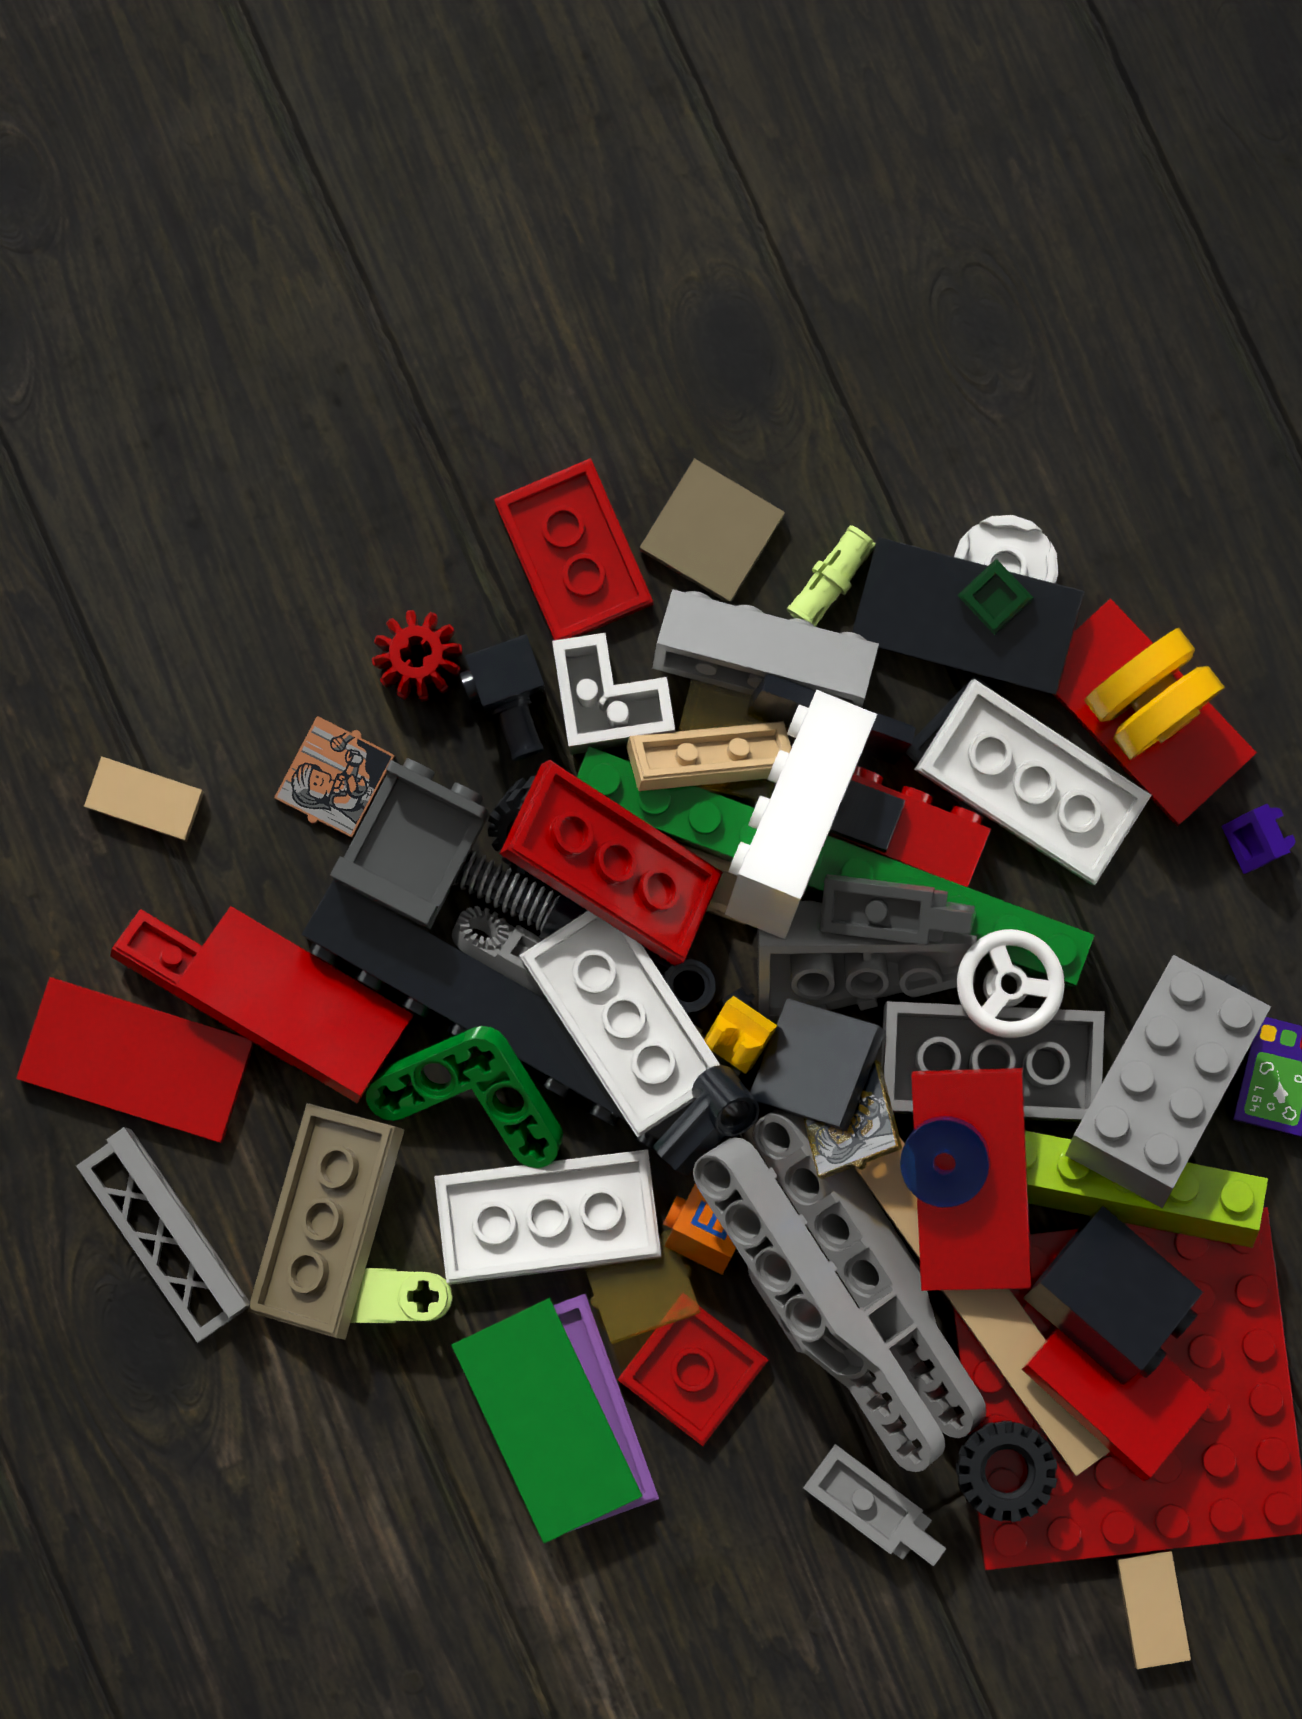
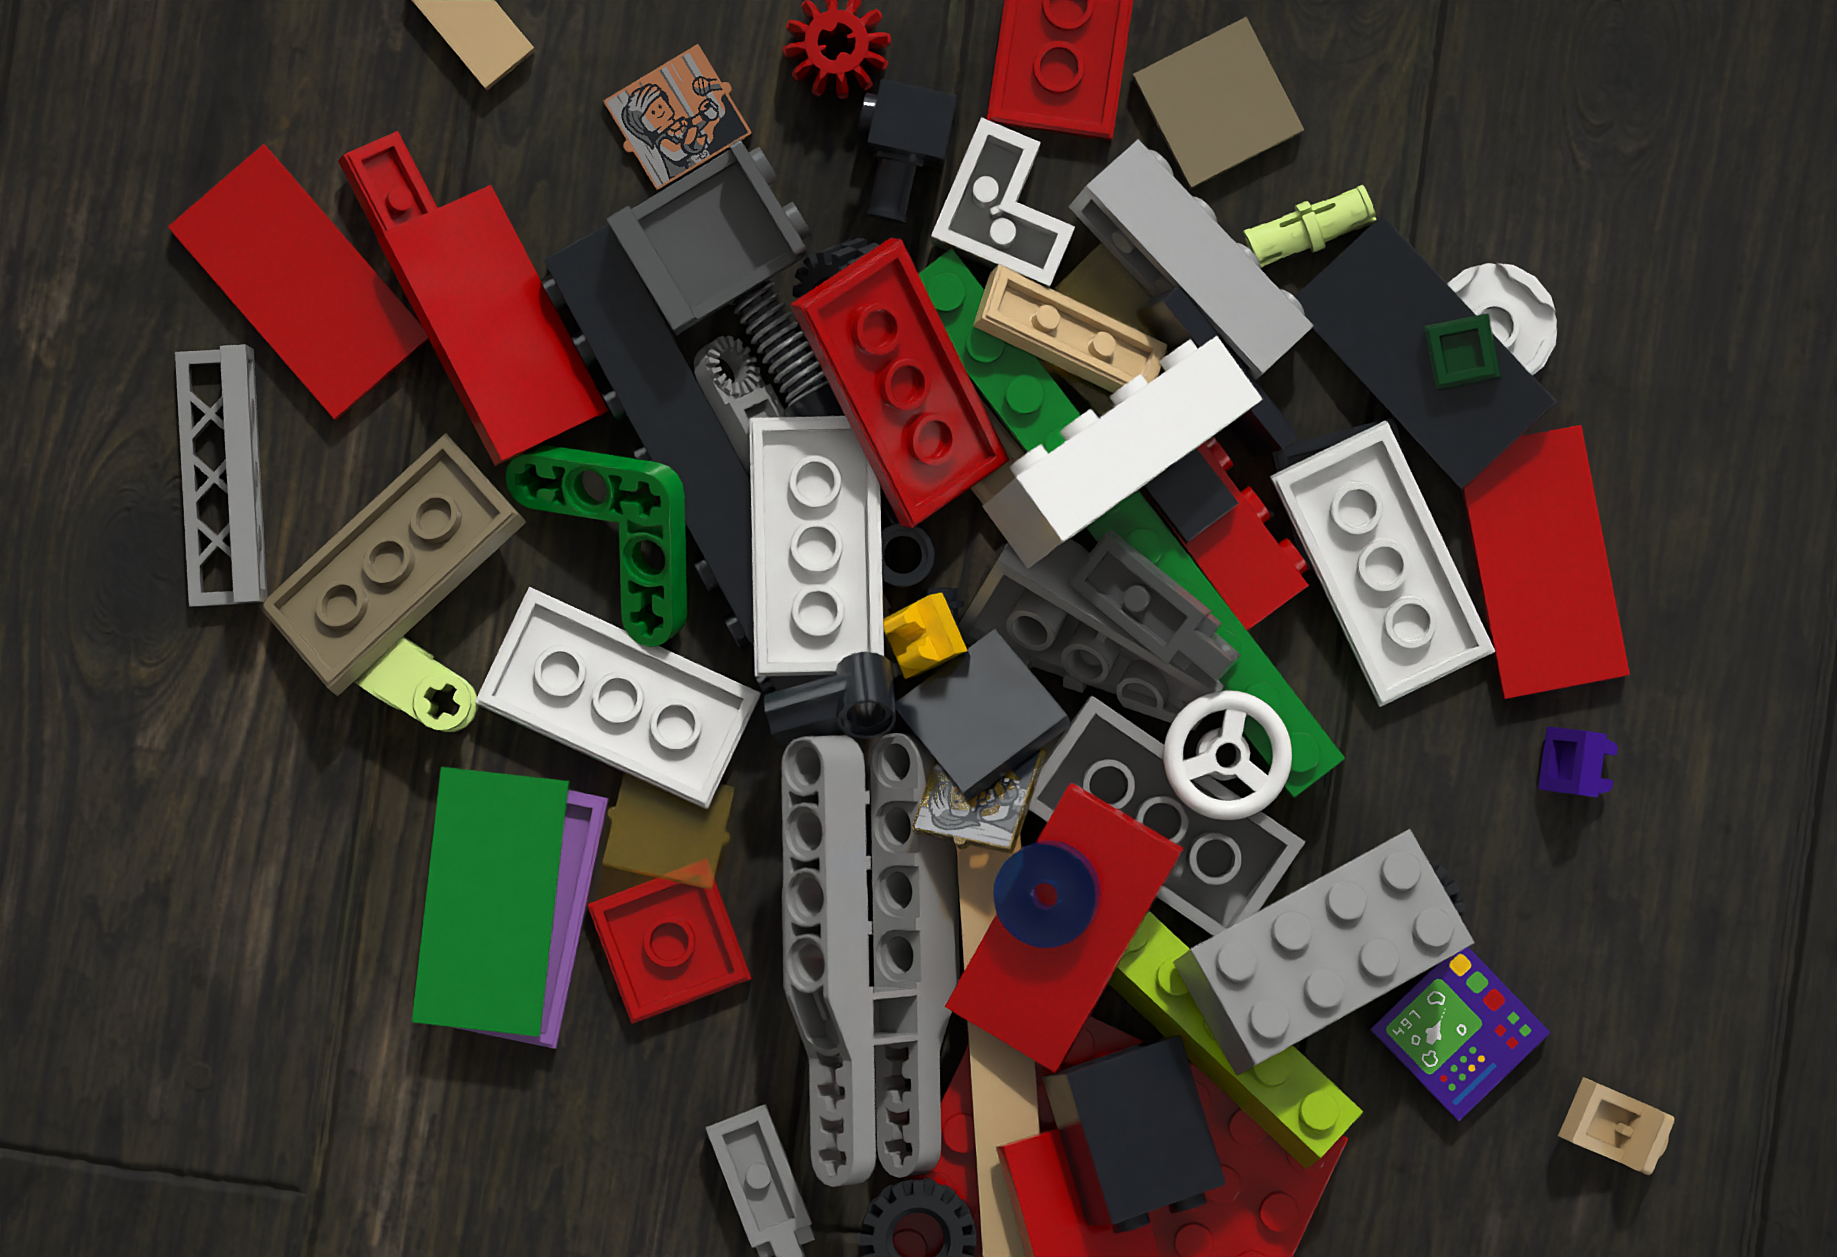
camera: 25 degrees right, 5 degrees up
orange brick [663,1183,736,1275] -> none
yellow wheel [1084,628,1225,760] -> none

